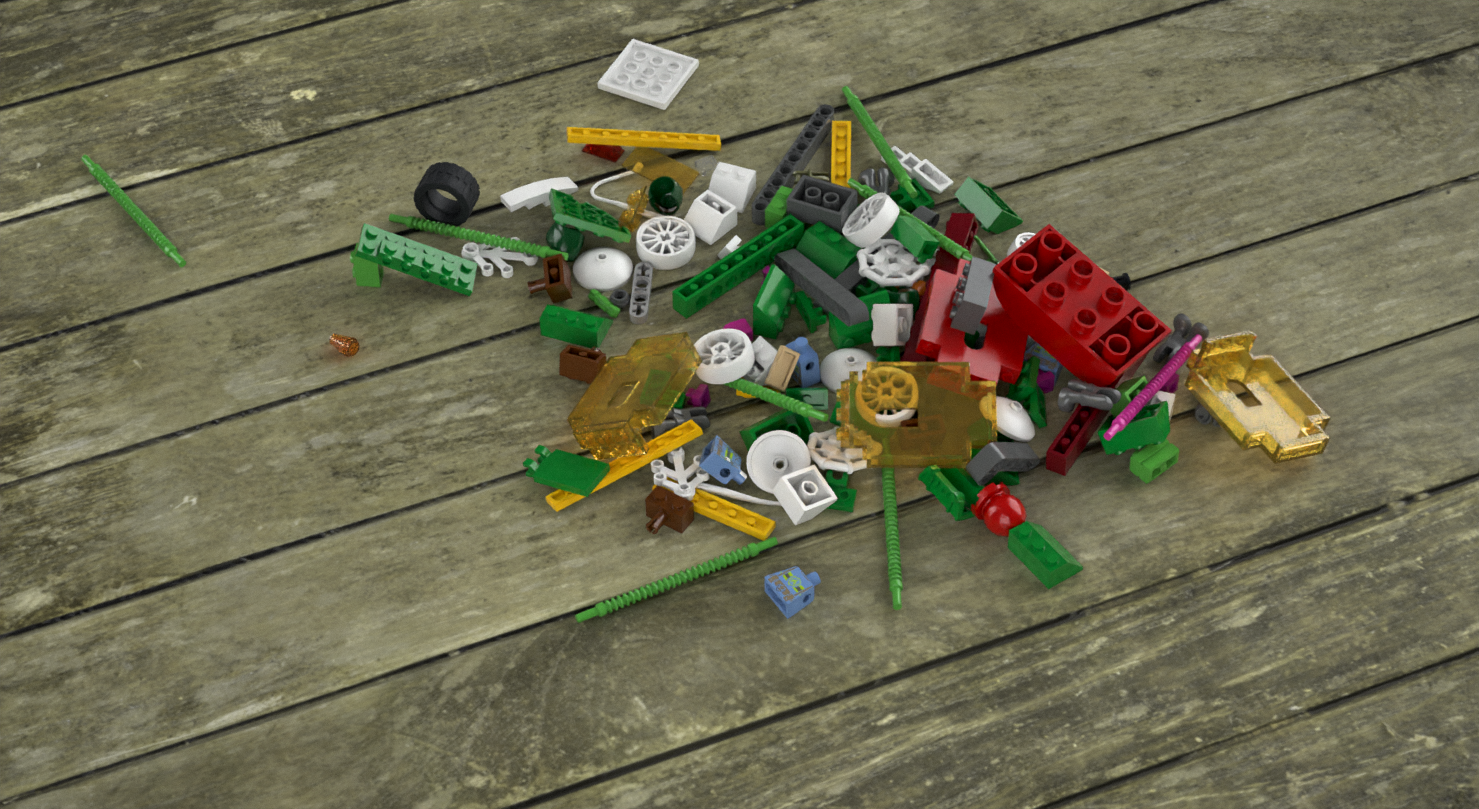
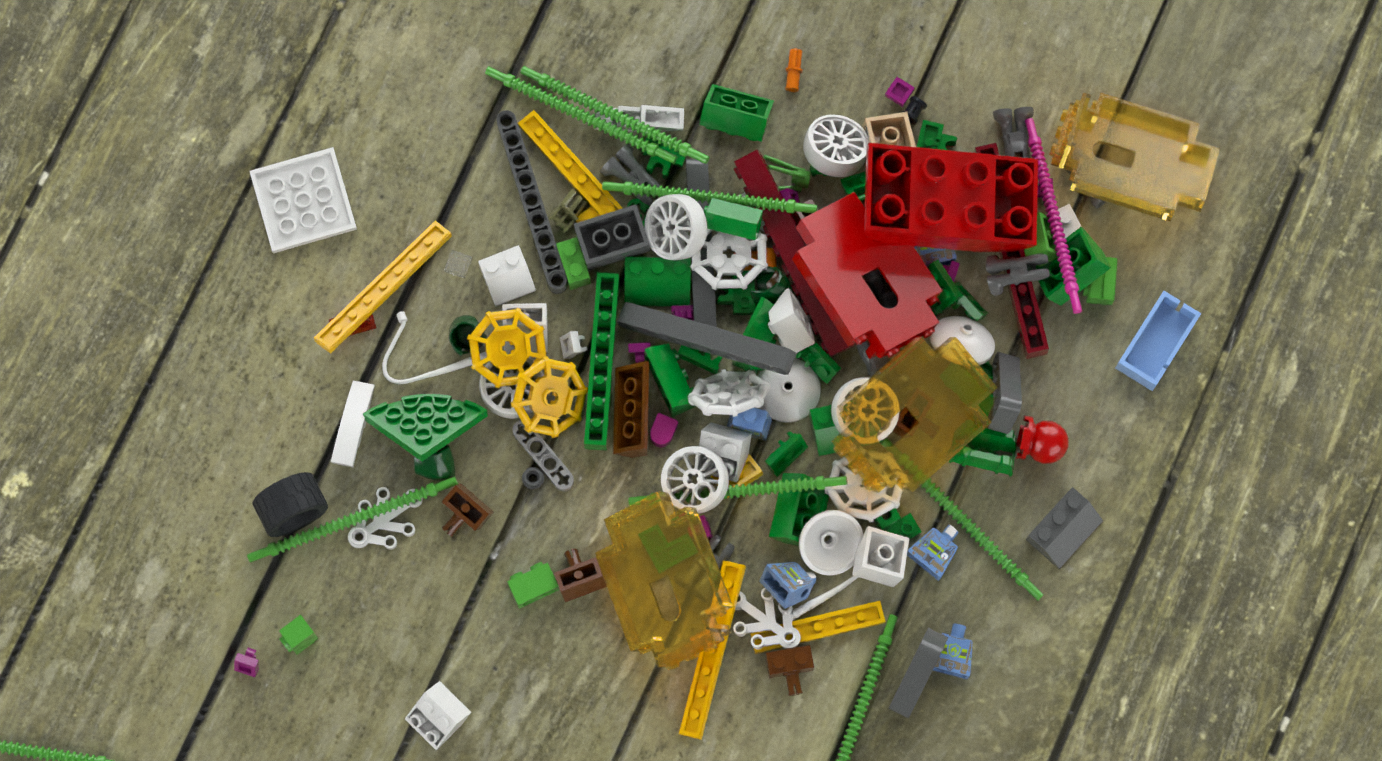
camera: 45 degrees left, 30 degrees up
clear orange cone [329,333,360,357] -> none
green plate [355,223,478,296] -> none
green tile [523,445,610,497] -> none
green slope [539,304,613,349] -> none
white dish [573,247,633,292] -> none
bright green axle [588,289,620,318] -> none
clear yellow hinge [619,185,648,232] -> none
clear yellow window [621,146,700,194] -> none
tan tile [764,345,800,392] -> none
dark grey brick [949,256,996,335] -> none
green slope [1007,521,1083,589] -> none
none -> magenta tile [234,648,259,677]
none -> white slope [405,681,471,750]
none -> yellow plate [467,307,548,388]
none -> bright green brick [507,562,560,609]
none -> yellow plate [511,356,588,438]
none -> bright green hose [520,66,710,164]
none -> reddish brown slope [613,361,649,458]
none -> white plate [688,369,771,417]
none -> orange axle [785,48,803,92]
none -> magenta tile [885,77,915,107]
none -> dark grey beam [888,628,949,719]
none -> medium blue torso [907,525,959,581]
none -> dark grey slope [1026,487,1103,569]
none -> light blue piece [1115,291,1201,391]

